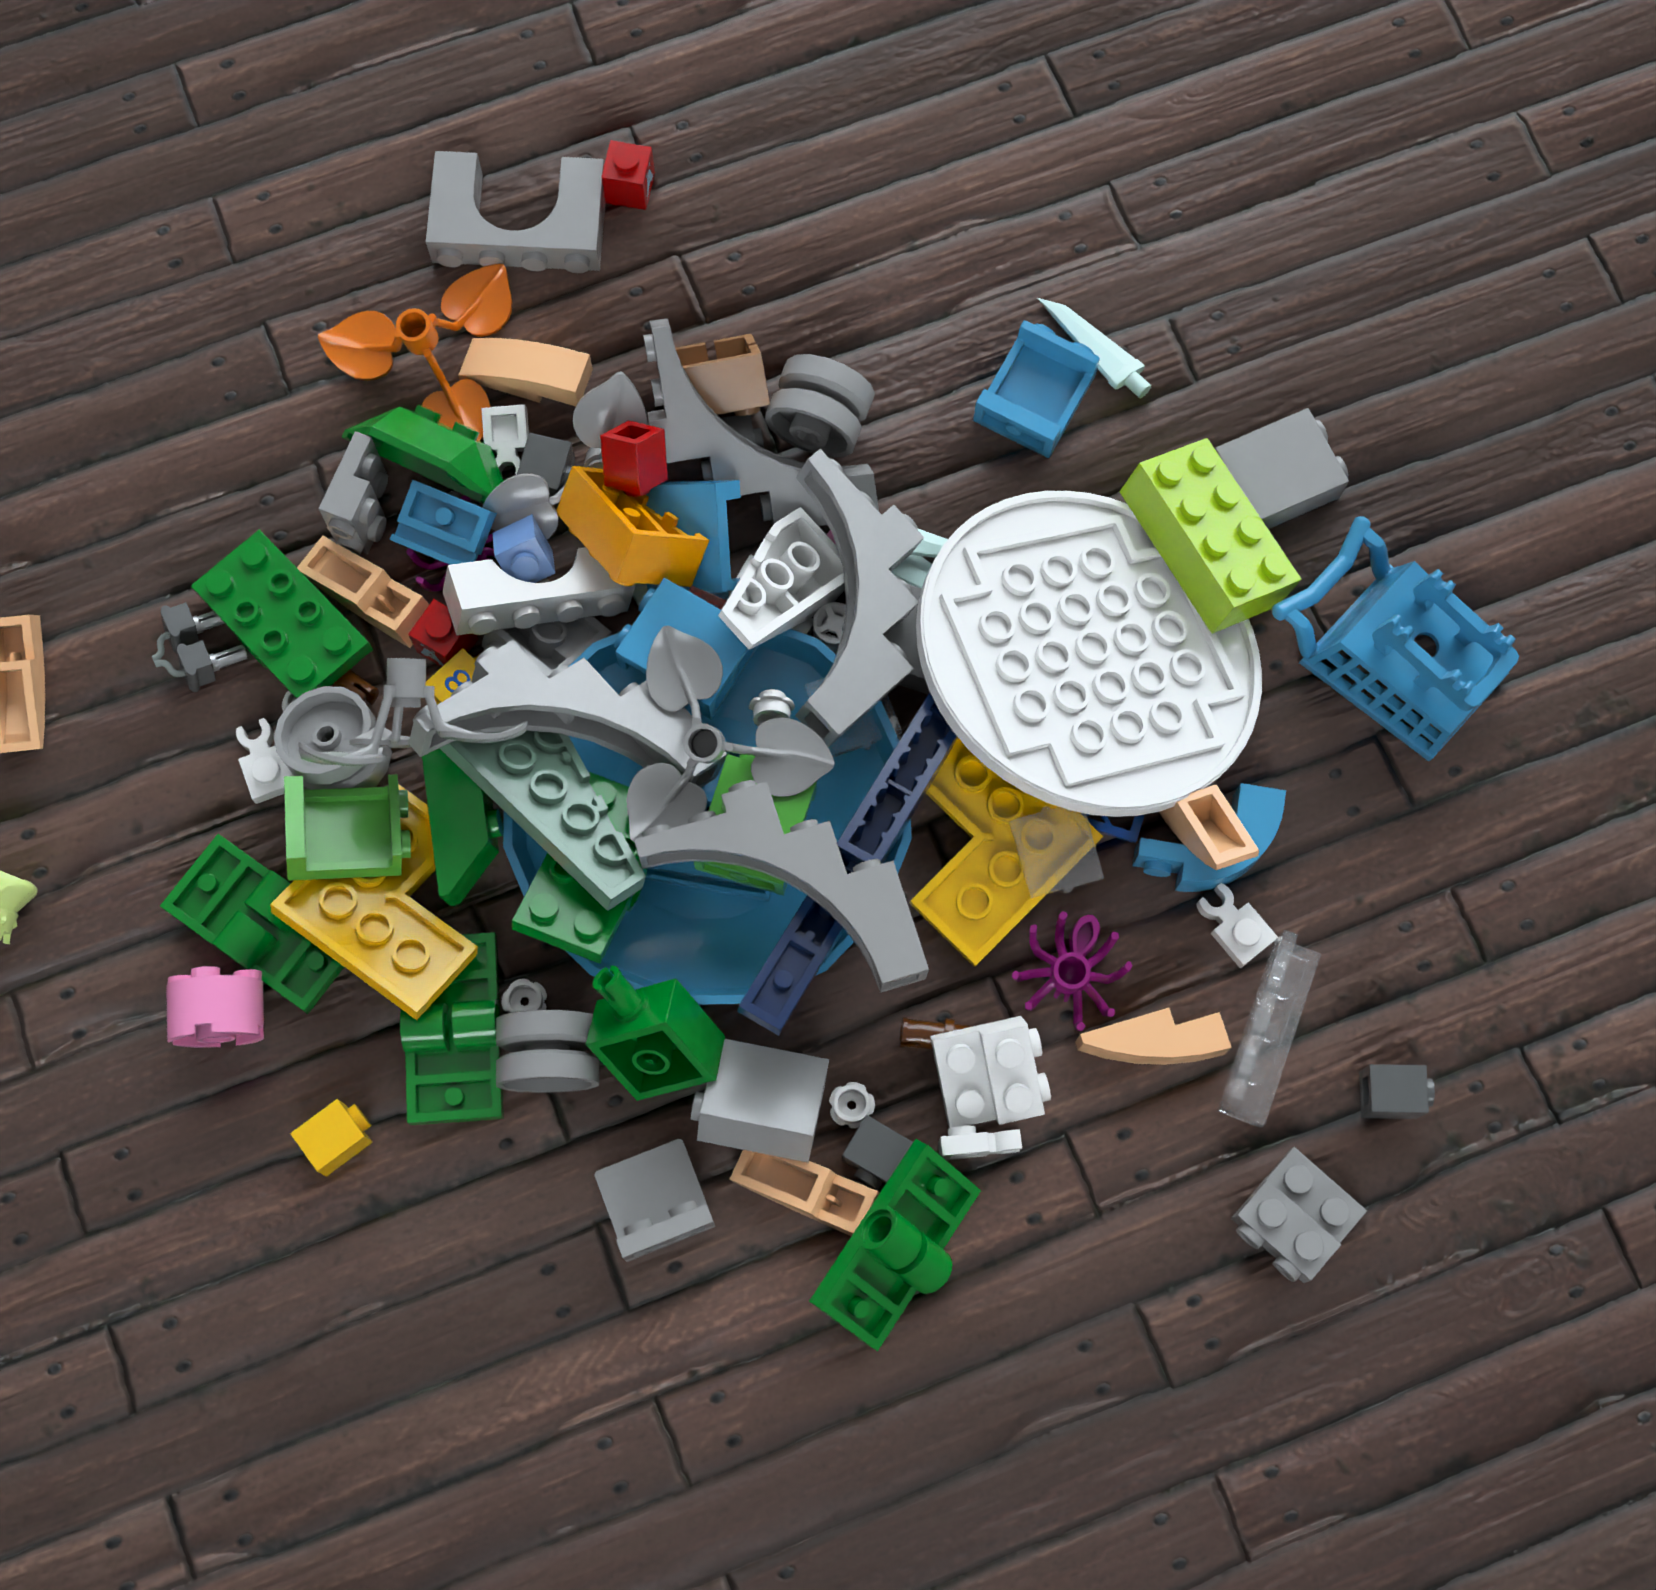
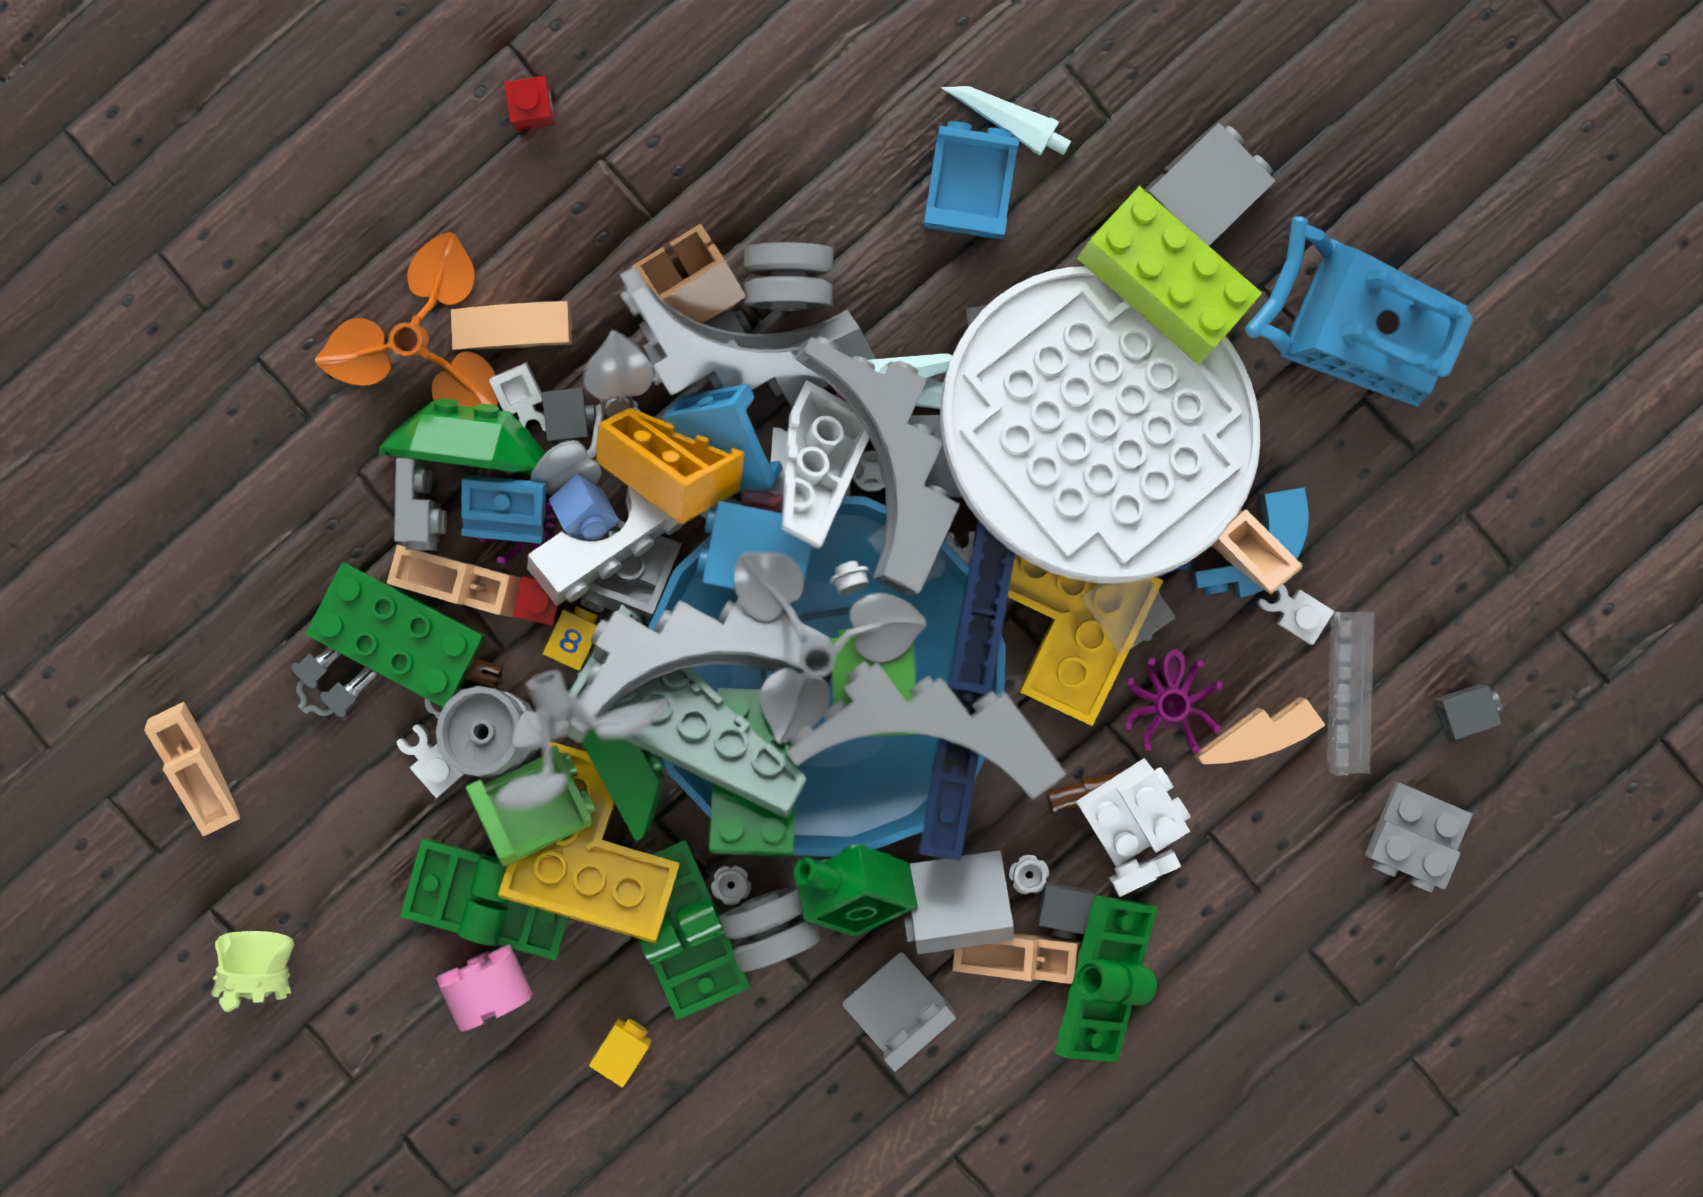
camera: 15 degrees left, 15 degrees up
light grey arch [426,151,605,273] -> none
red brick [600,420,668,497] -> none

